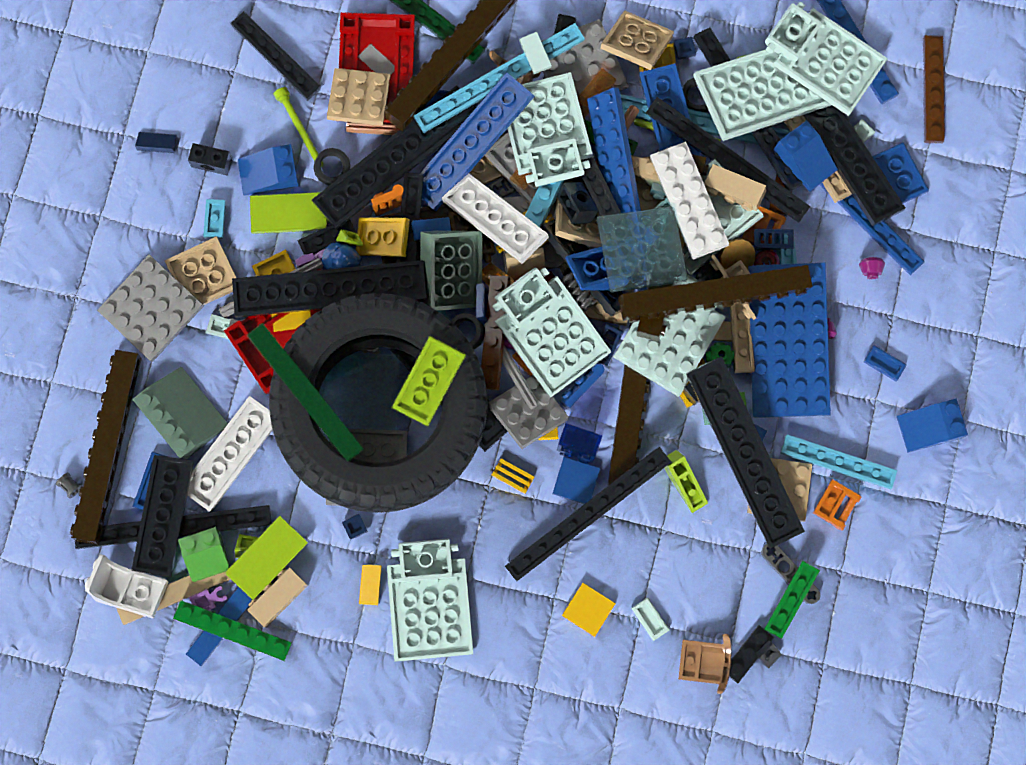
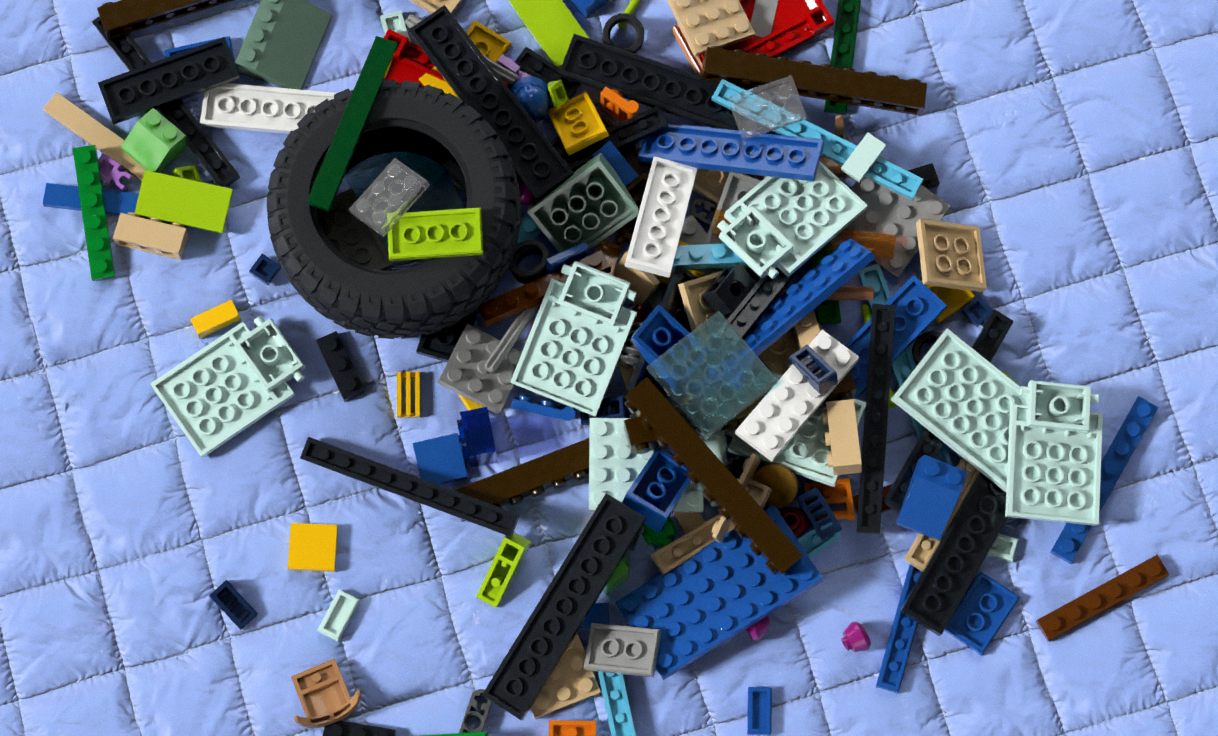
camera: 65 degrees right, 5 degrees down
white bracket [85,554,168,619] -> none
none -> dark blue slope [208,580,258,630]
none -> black plate [316,331,365,402]
none -> clear plate [349,158,430,237]
none -> light grey tile [584,623,661,677]
none -> blue slope [622,447,691,533]
none -> clear plate [727,75,807,141]
none -> dark blue slope [789,345,838,394]

